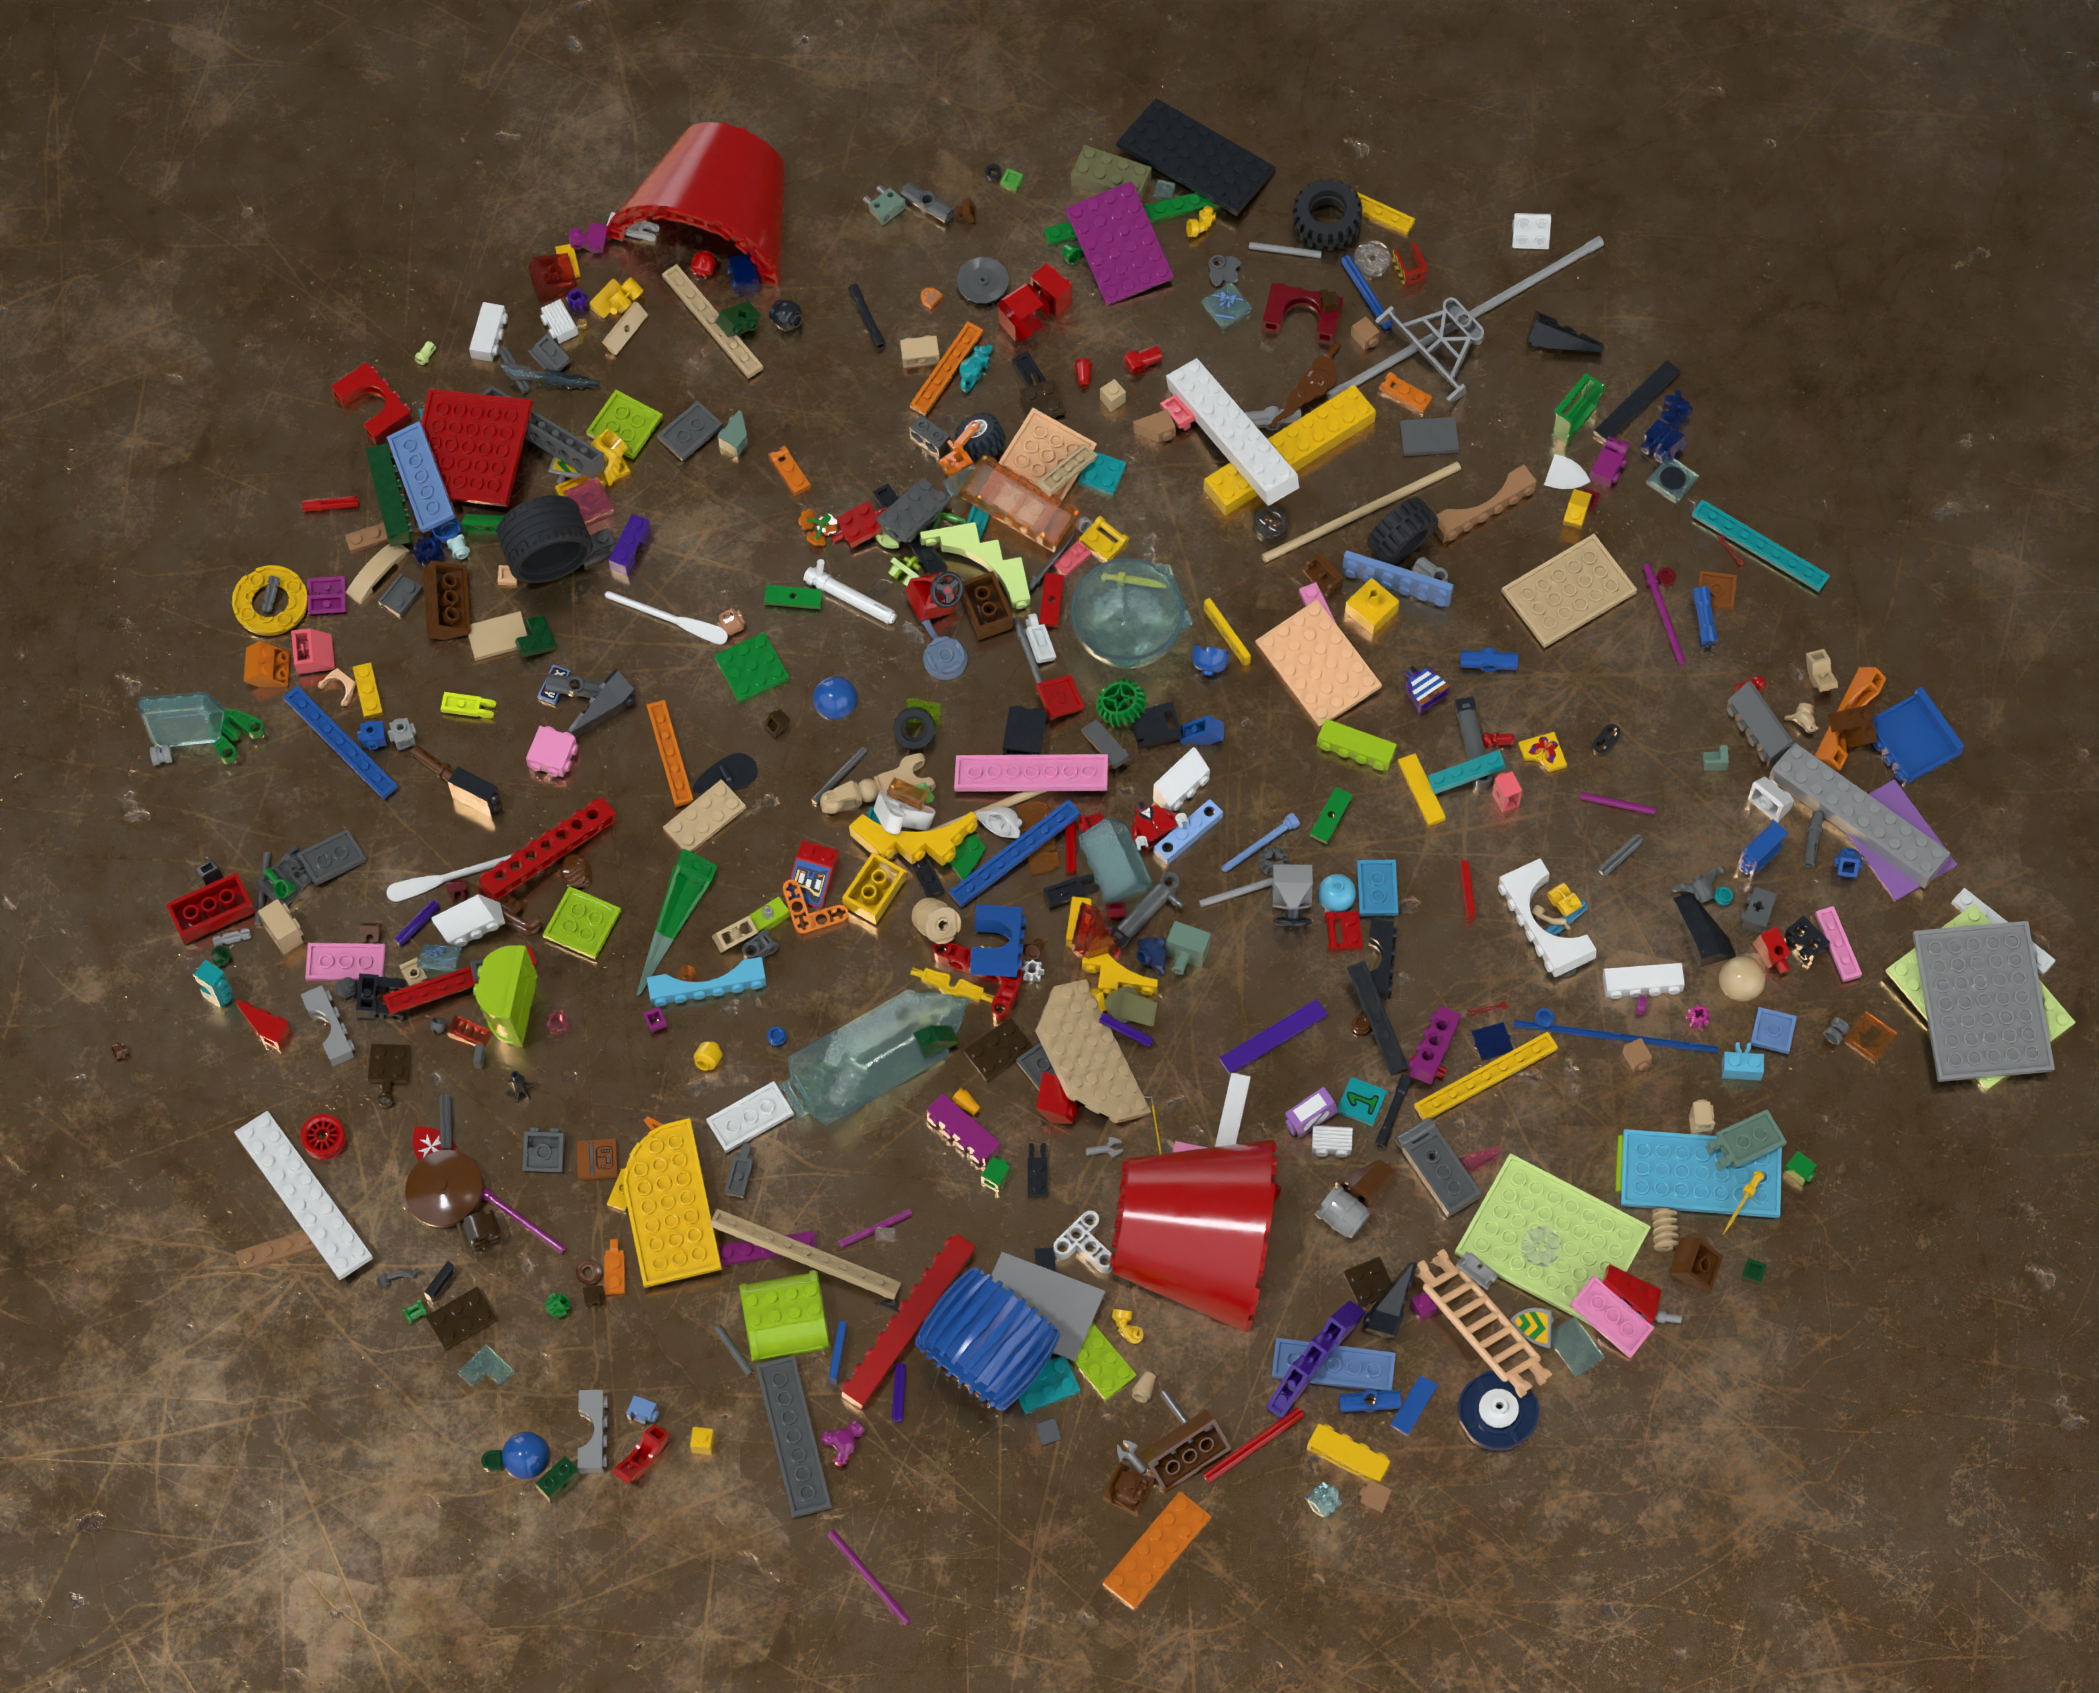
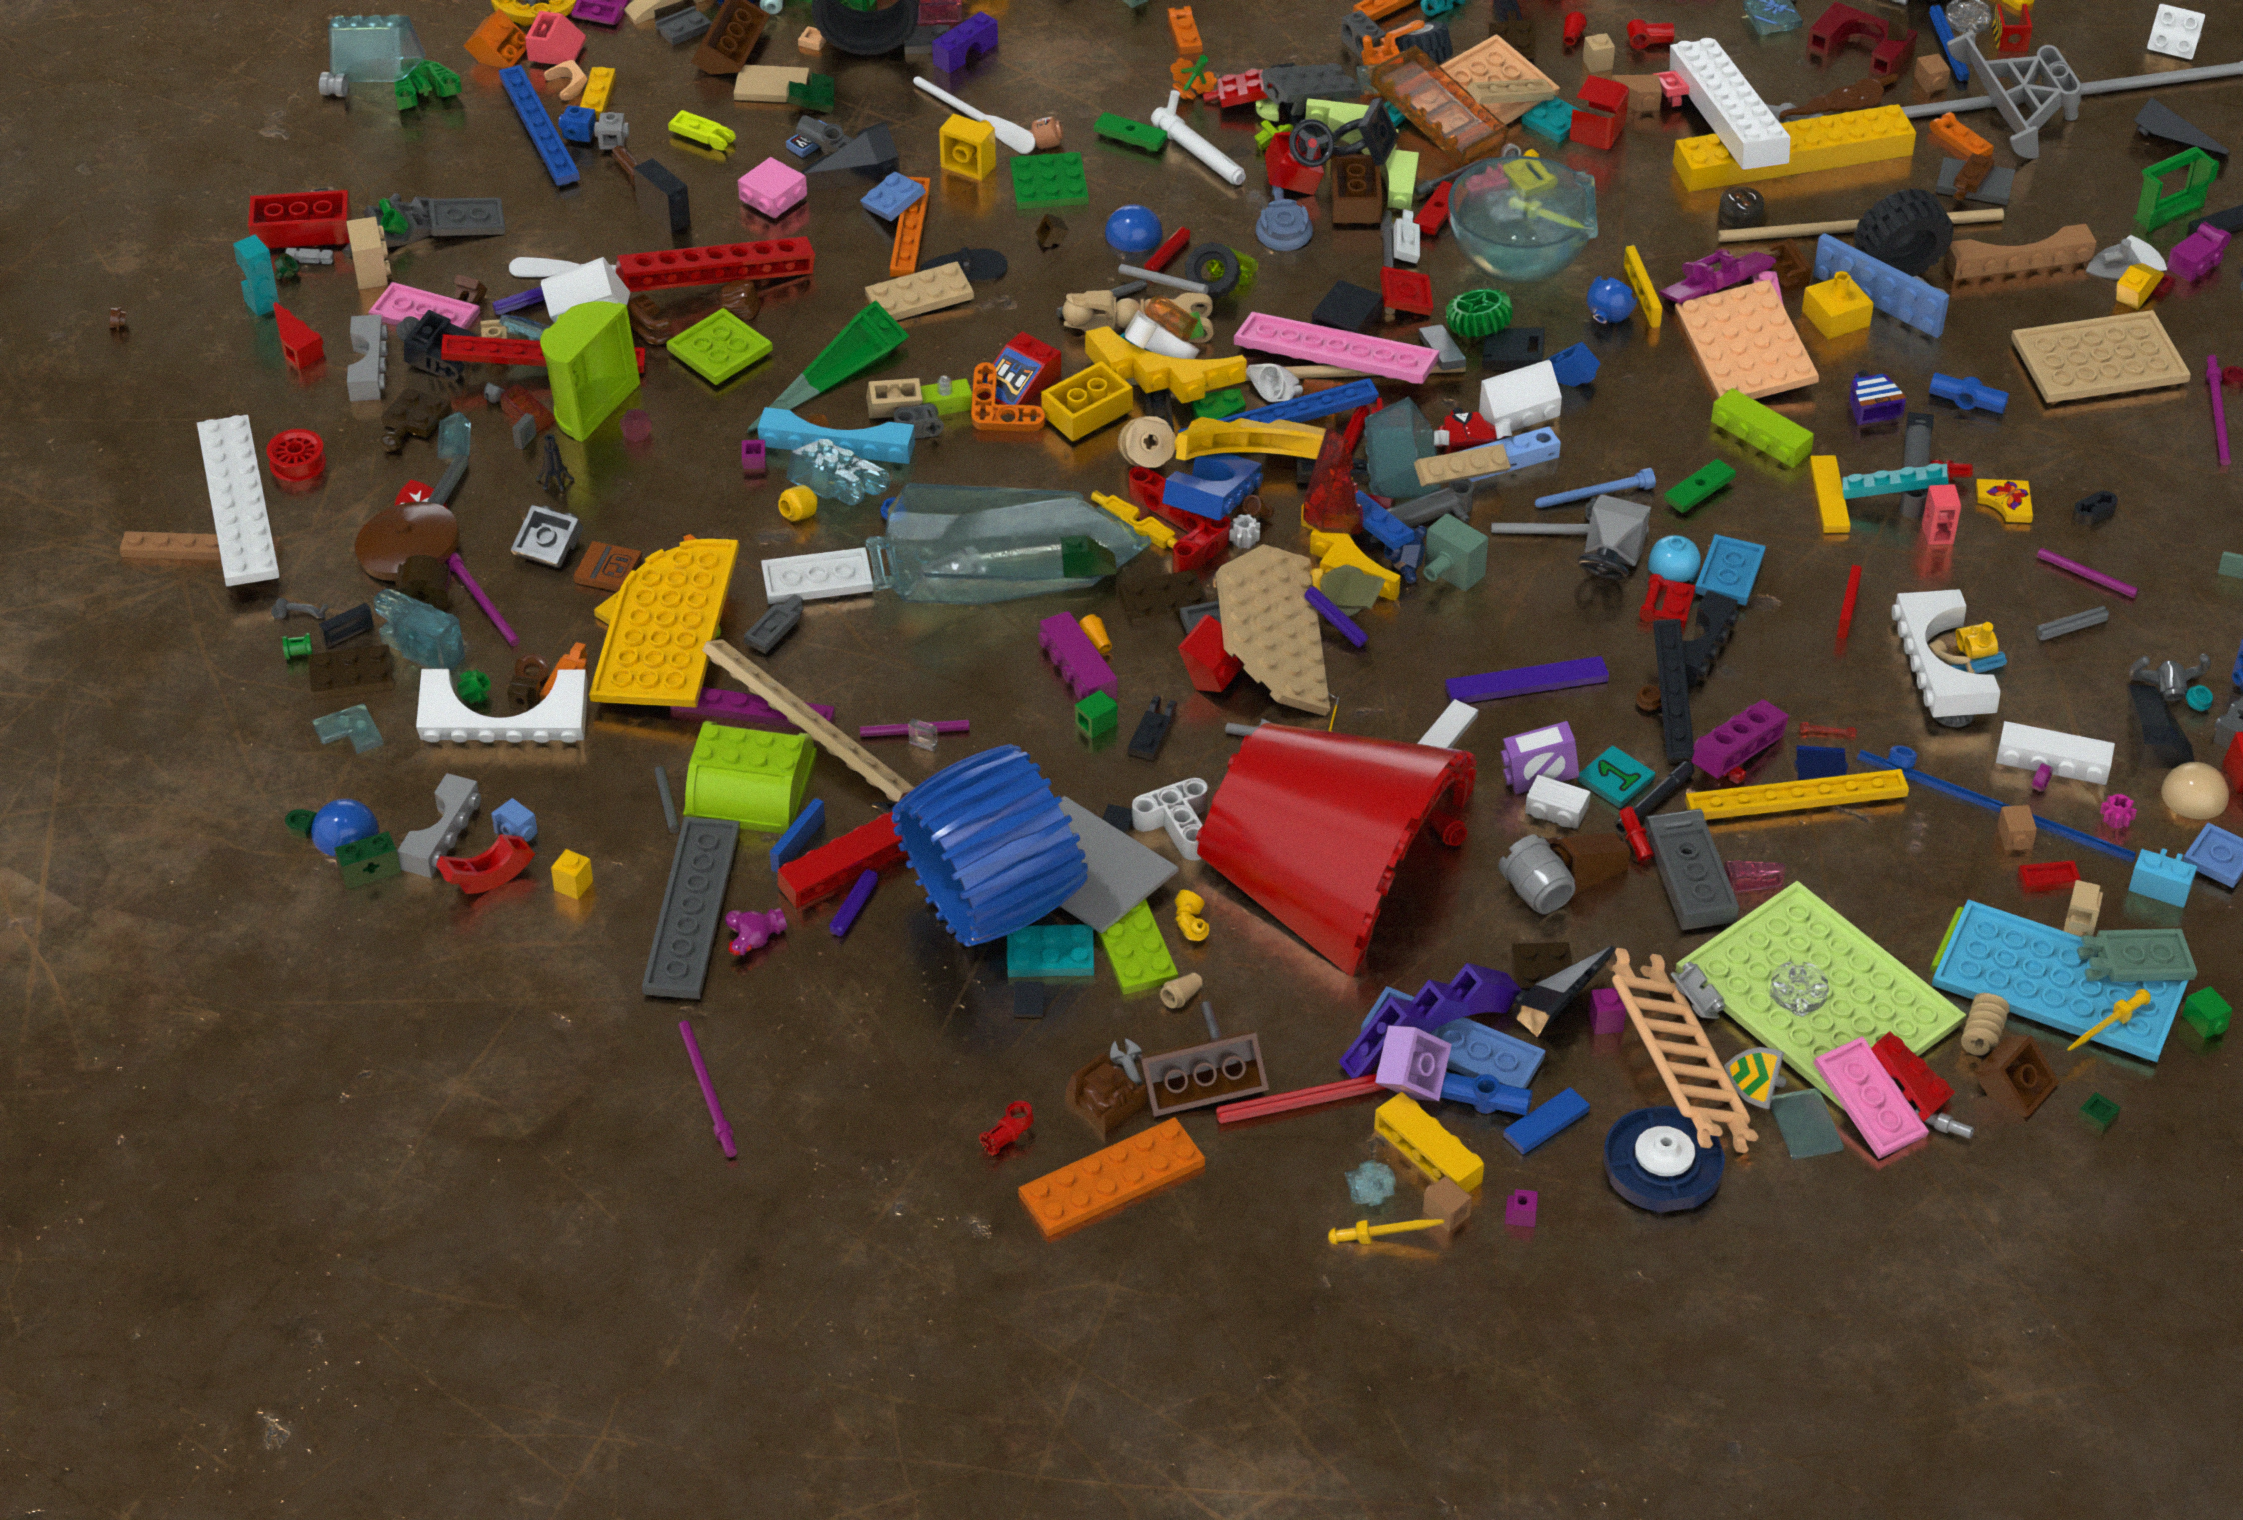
camera: 20 degrees right, 20 degrees down
none -> clear light blue brick [373,589,465,672]
none -> white arch [416,669,588,743]
none -> clear light blue slope [437,411,471,459]
none -> clear light blue brick [786,439,890,505]
none -> medium blue plate [860,172,926,221]
none -> yellow brick [939,114,996,181]
none -> red connector [979,1101,1034,1156]
none -> light grey bar [1118,264,1208,294]
none -> red axle [1144,227,1190,272]
none -> yellow arch [1175,417,1335,460]
none -> yellow sword [1328,1219,1444,1245]
none -> blue plate [1329,483,1414,550]
none -> black tile [1333,98,1399,166]
none -> lavender brick [1375,1025,1452,1101]
none -> tan plate [1414,444,1511,487]
none -> magenta piece [1505,1189,1538,1227]
none -> red piece [1570,75,1629,150]
none -> red axle [1619,806,1655,862]
none -> magenta piece [1659,248,1776,305]
none -> reddish brown plate [1953,153,1995,201]
none -> red tile [2018,860,2082,893]
none -> light grey shield [2086,239,2141,280]

